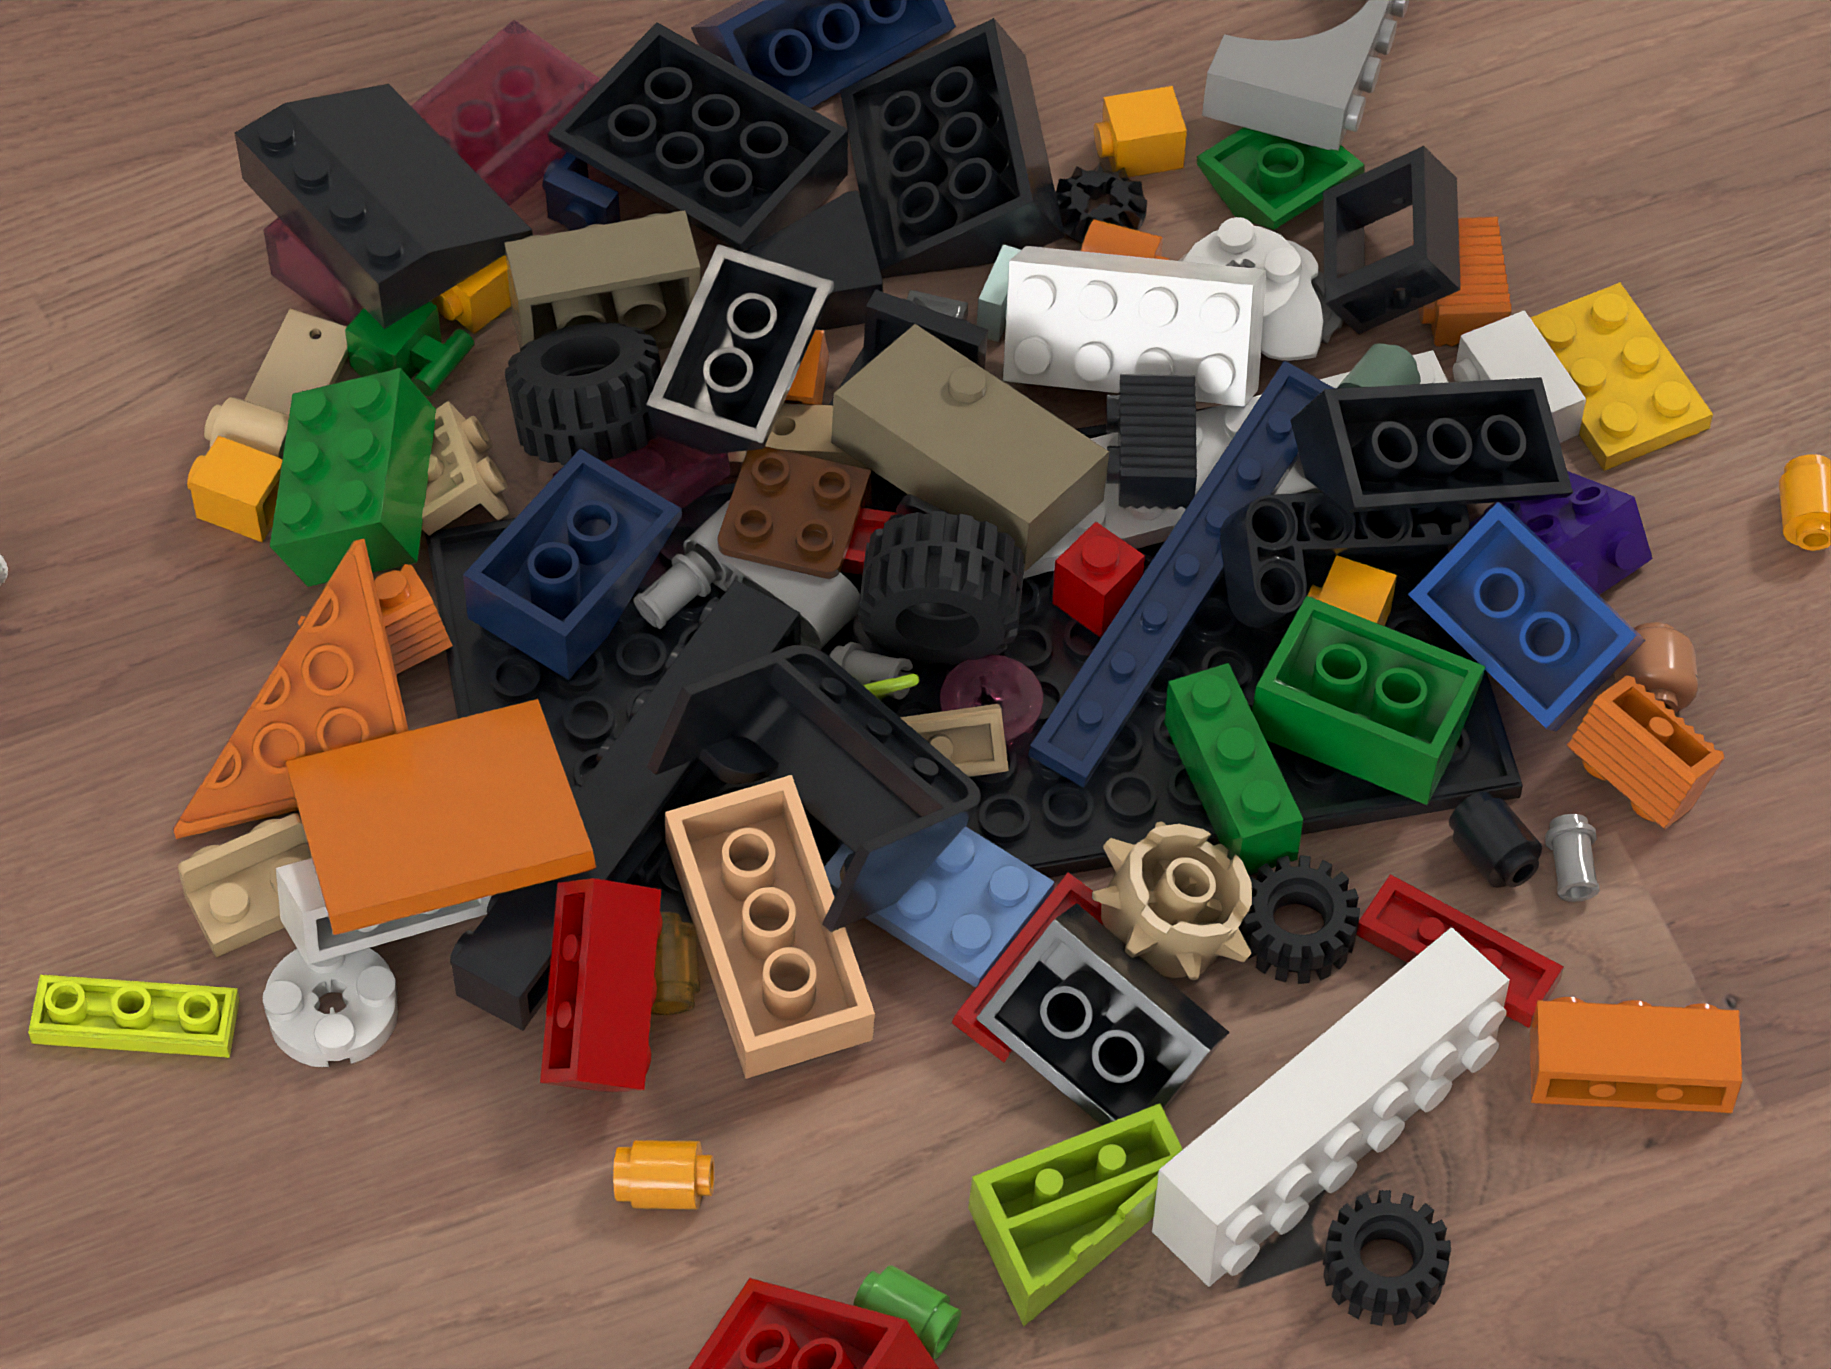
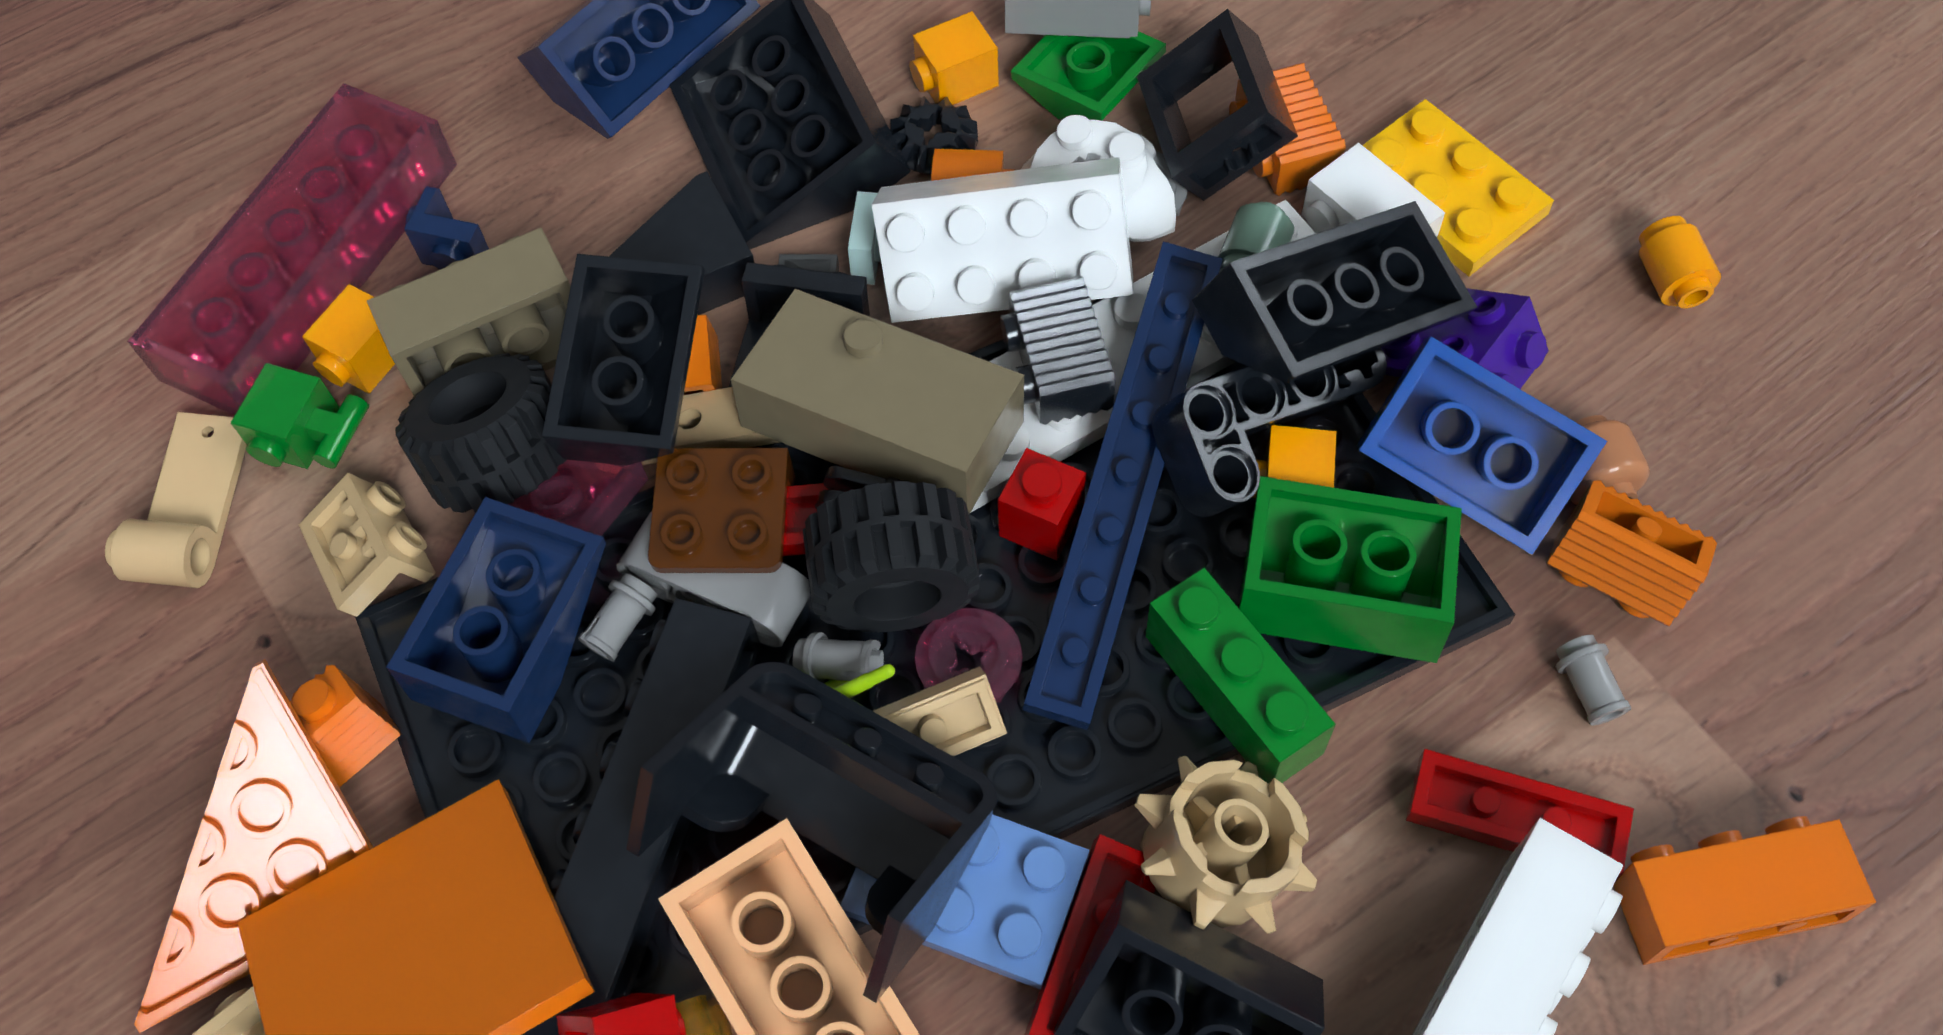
camera: 10 degrees left, 5 degrees up
light orange brick [187,435,283,542] -> none
black slope [234,83,533,329] -> none
green brick [270,368,436,587] -> none
black slope [548,22,848,252] -> none
black tyre [1239,855,1360,984] -> none
black brick [1449,792,1542,888] -> none

